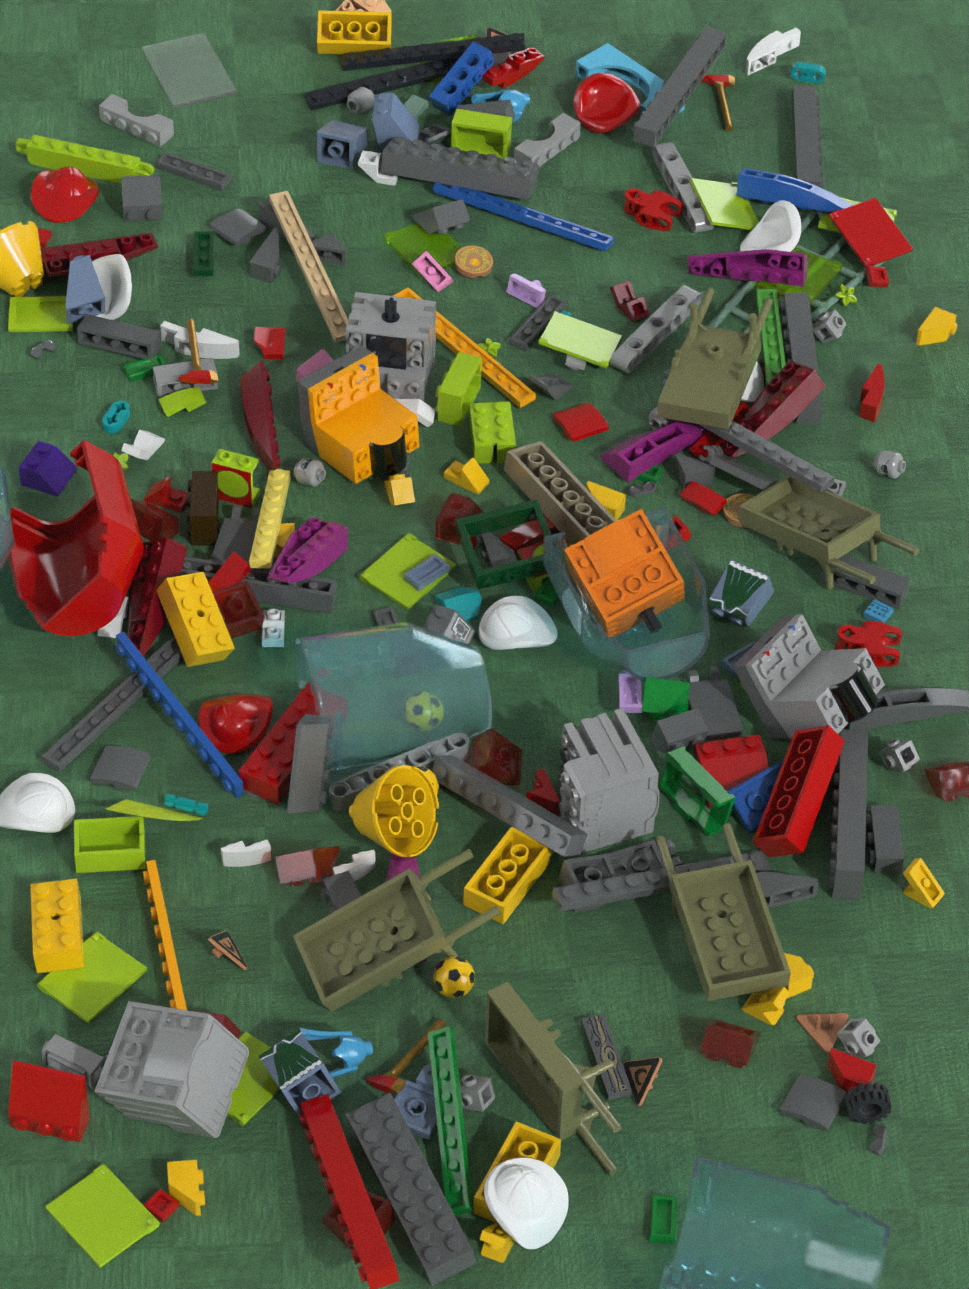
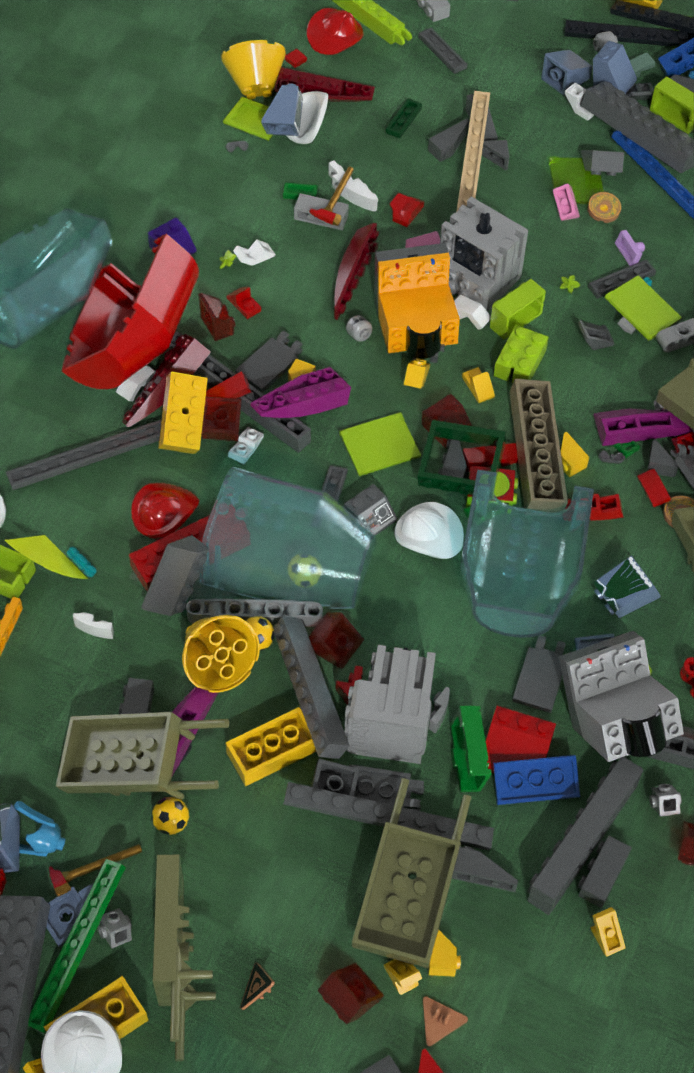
camera: 30 degrees right, 10 degrees up
dark grey brick [77,314,162,361] -> none
dark grey slope [90,746,151,790] -> none
teal beam [102,401,130,434] -> none
blue plate [115,632,243,798] -> none
dark grey slope [121,175,163,221] -> none
lime slope [159,387,207,417] -> none
dark brown piece [186,471,219,546] -> none
piece [208,931,248,970] -> none
dark grey slope [209,208,266,245] -> none
lime panel [212,449,260,508] -> none
light yellow plate [249,469,291,568] -> none
clear red slope [275,846,340,887] -> none
white slope [332,850,375,882] -> none
light orange plate [393,287,536,408] -> none
sand blue tile [404,554,450,591] -> none
teal slope [434,587,482,622] -> none
red slope [553,402,609,442] -> none
orange piece [564,509,685,640] -> none
dark grey tile [581,1014,632,1100] -> none
lavender tile [618,674,642,713] -> none
green slope [642,677,690,723] -> none
dark grey slope [650,708,709,754] -> none
red brick [753,725,845,858] -> none
light grey brick [837,1018,880,1057] -> none

